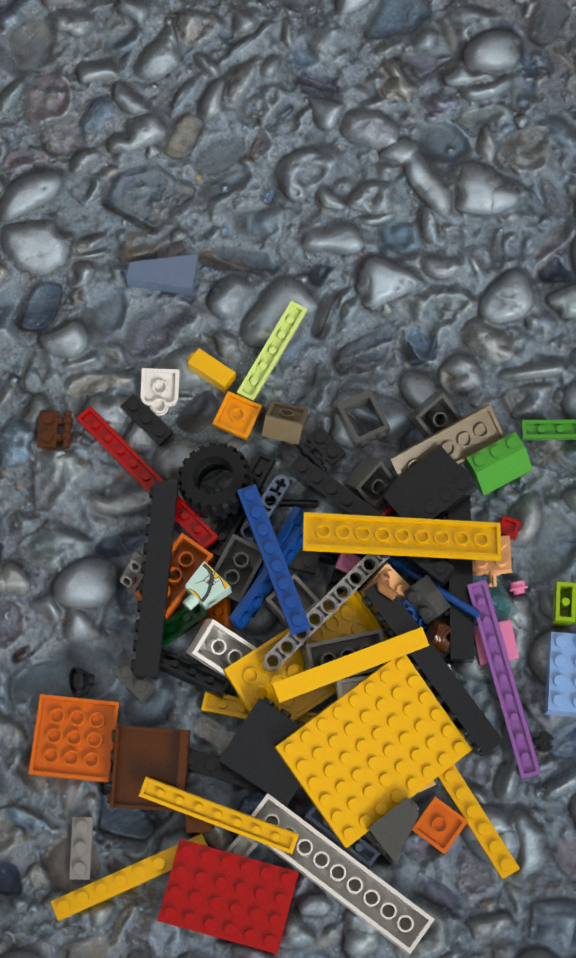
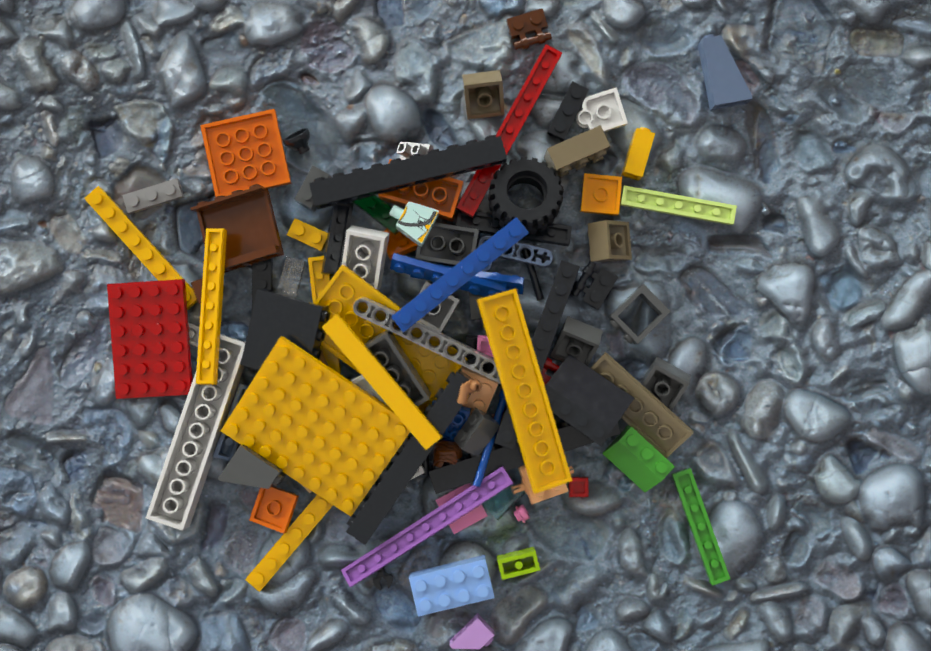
camera: 75 degrees right, 15 degrees up
none -> yellow plate [287,218,328,252]
none -> dark tan slope [462,70,505,120]
none -> dark tan brick [544,125,610,178]

